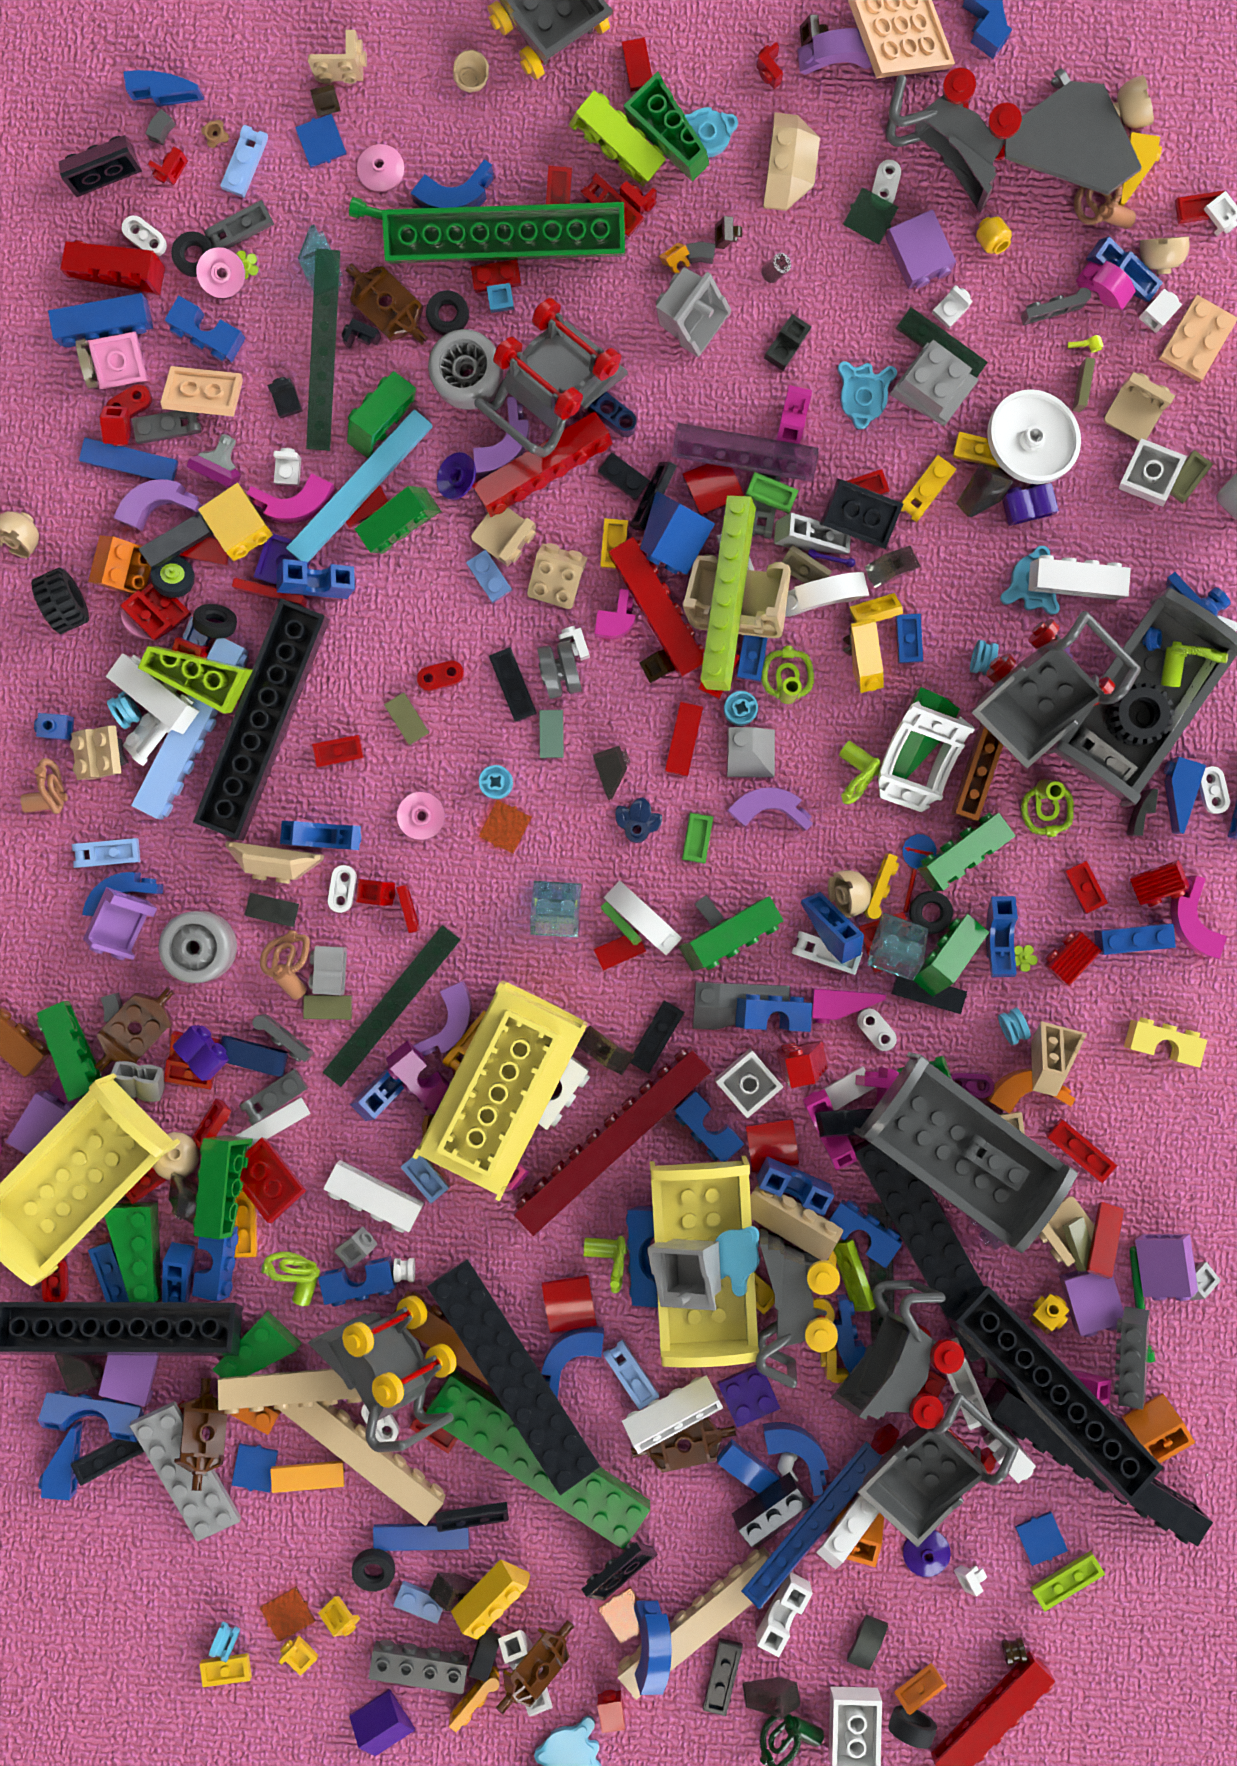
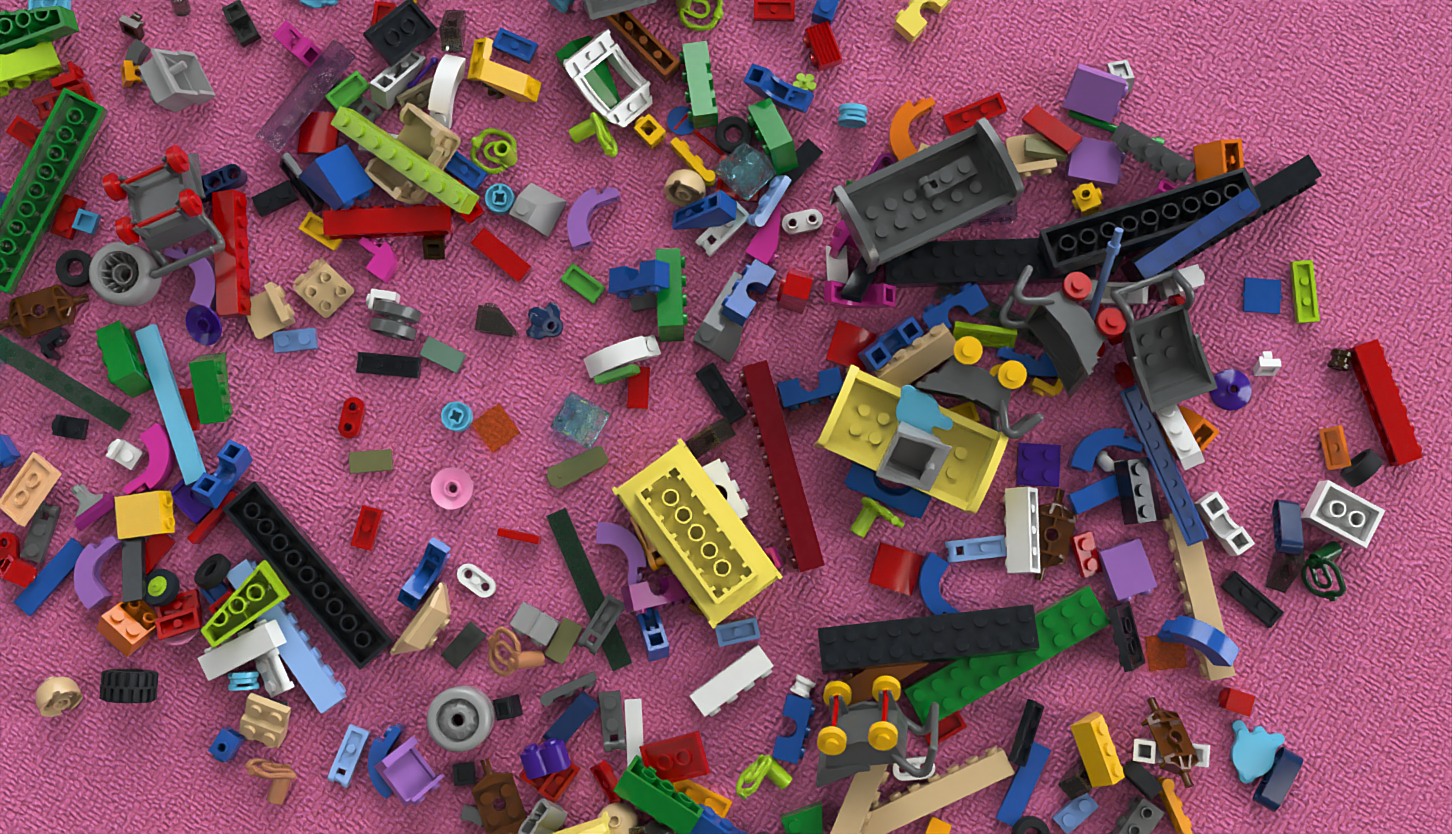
camera: 65 degrees left, 5 degrees down
light grey bracket [334,1227,377,1269] -> none
red bracket [356,879,396,906] -> none
white brick [715,1048,783,1118] -> none
pearl dark grey slope [847,1614,888,1670] -> none
tan wedge [1031,1021,1087,1096] -> none
none -> black tile [452,761,477,786]
none -> black slope [493,694,523,721]
none -> olive piece [546,446,609,489]
none -> dark grey plate [577,594,625,656]
none -> blue arch [609,259,670,299]
none -> yellow brick [634,114,667,150]
none -> light blue plate [747,175,792,227]
none -> plate [1069,531,1103,578]
none -> medium blue bar [1088,227,1123,322]
none -> medium lavender brick [1097,538,1158,603]
none -> blue arch [1135,188,1261,279]
none -> dark blue beam [1272,499,1304,556]

